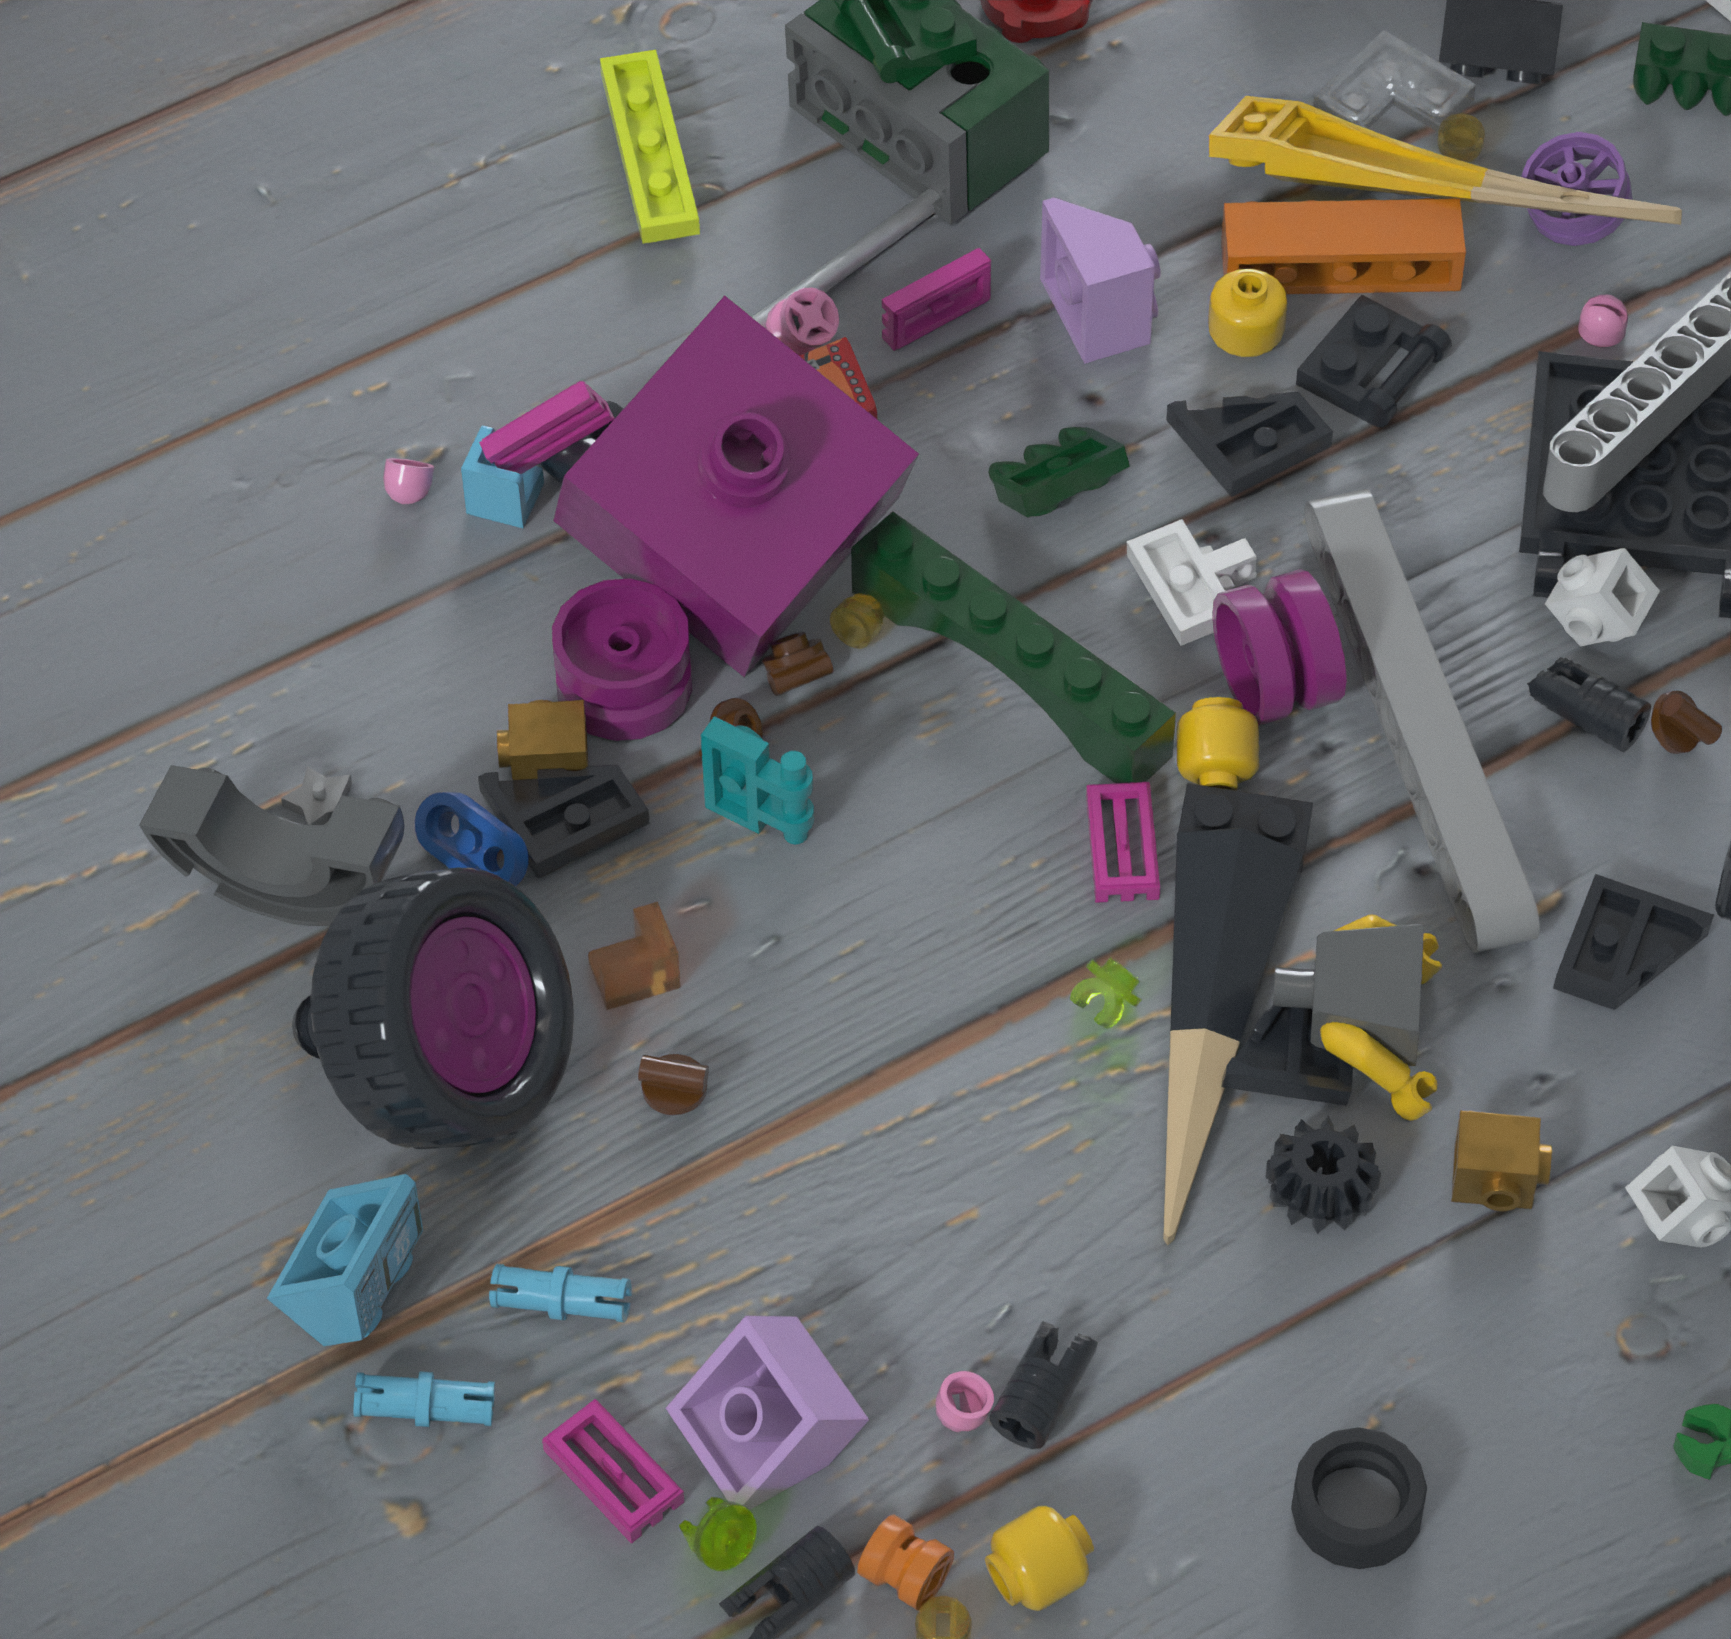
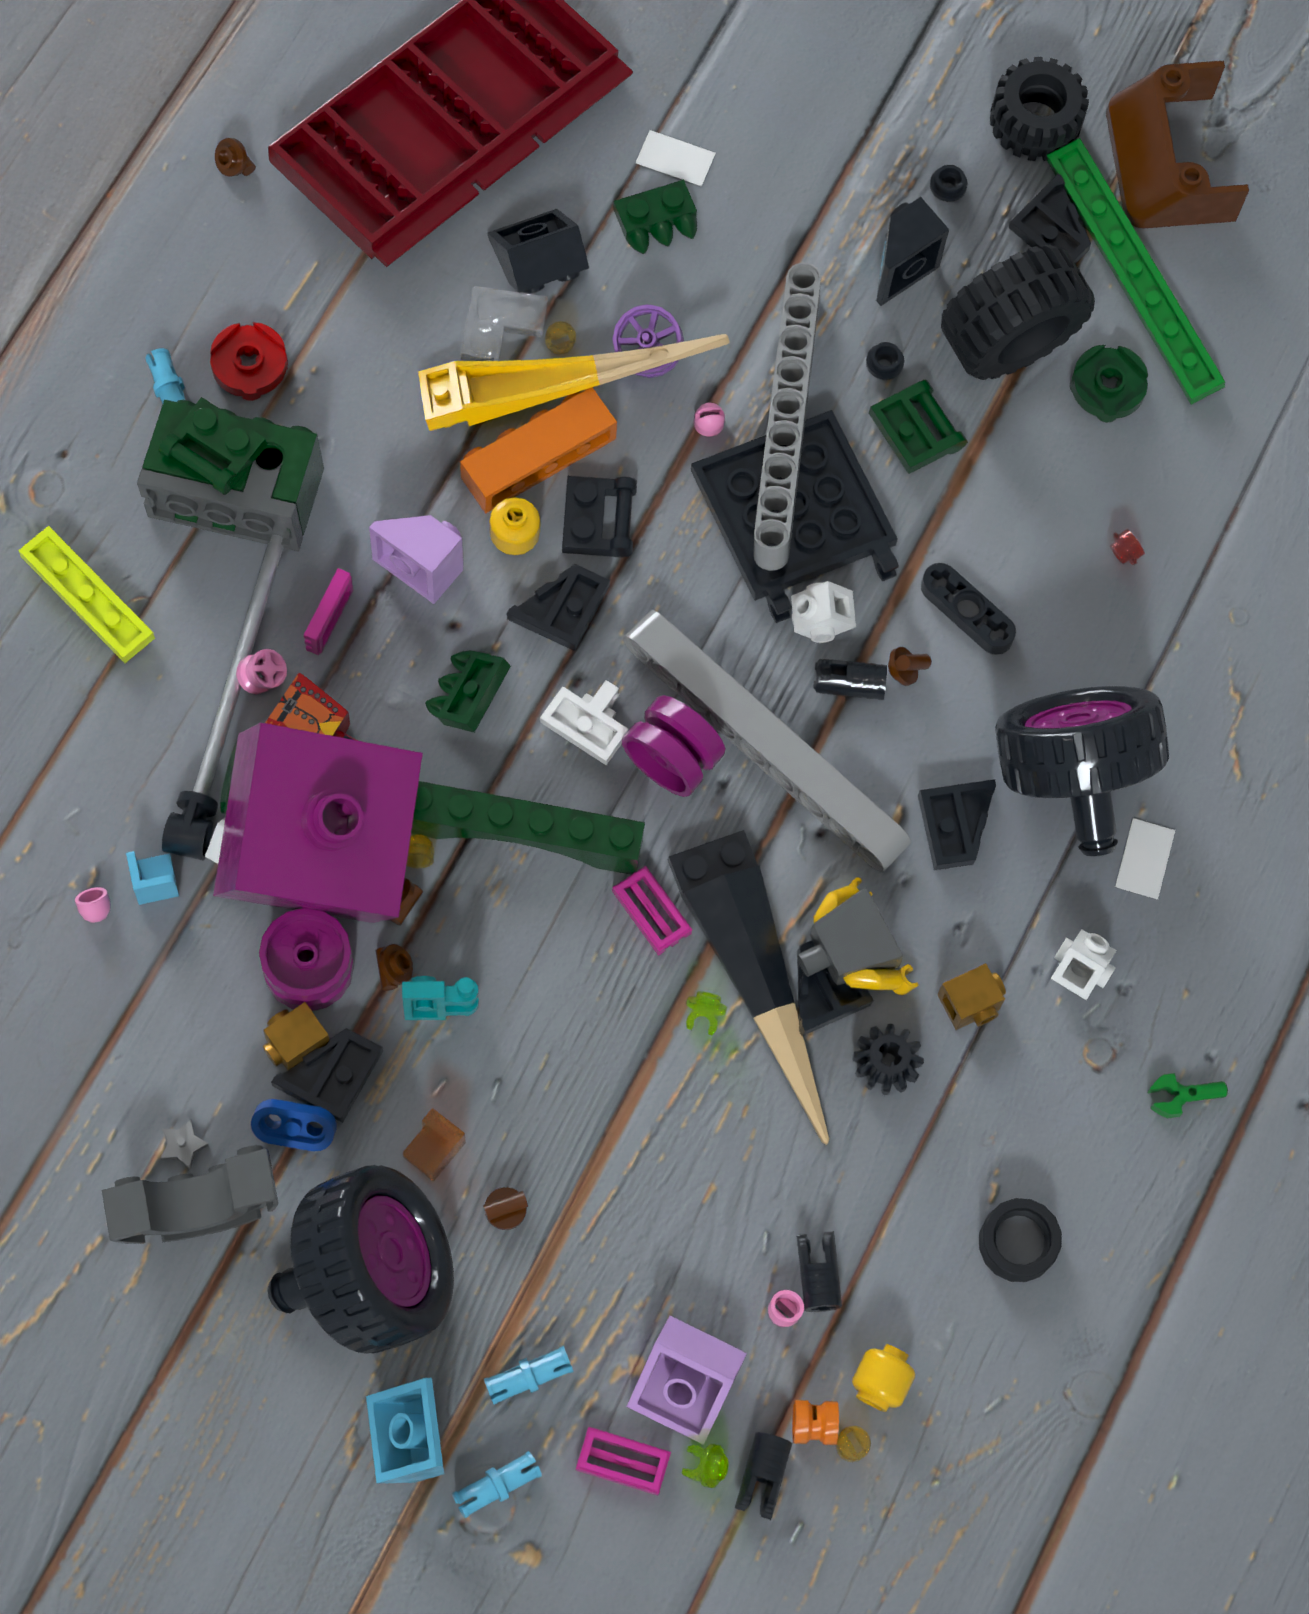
camera: 40 degrees left, 15 degrees up
dark pink tile [479,381,614,474] -> none
yellow head [1177,697,1259,791] -> none

